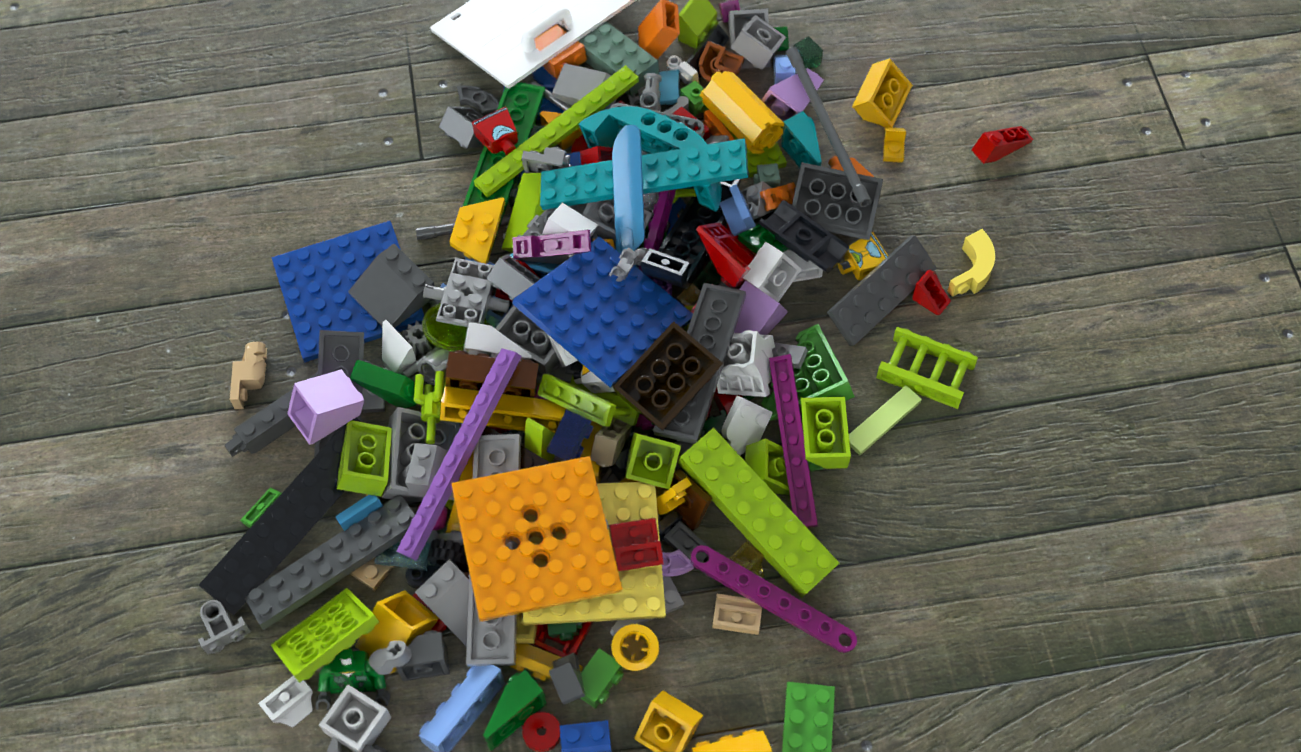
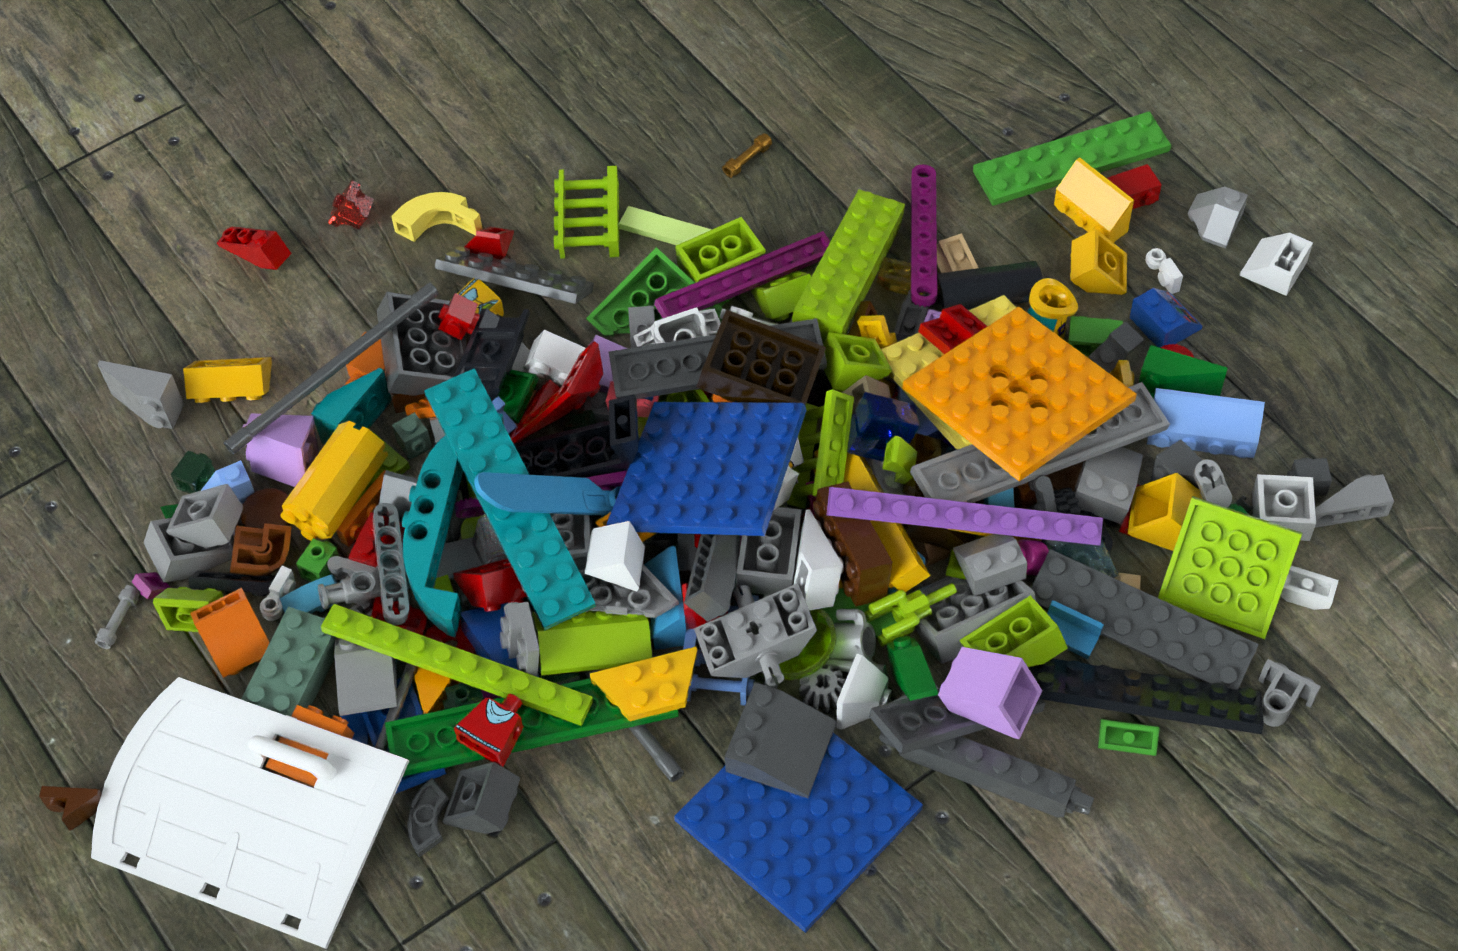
camera: 115 degrees left, 5 degrees down
tan plate [230,342,267,410] -> none
slope [512,230,591,259] -> none
light grey bar [609,248,648,282] -> none
yellow slope [883,127,906,163] -> none
none -> light grey slope [98,360,185,429]
none -> reddish brown tile [240,488,291,529]
none -> clear red brick [328,180,374,229]
none -> red brick [438,293,480,340]
none -> pearl gold bar [722,133,772,178]
none -> black brick [937,261,1043,310]

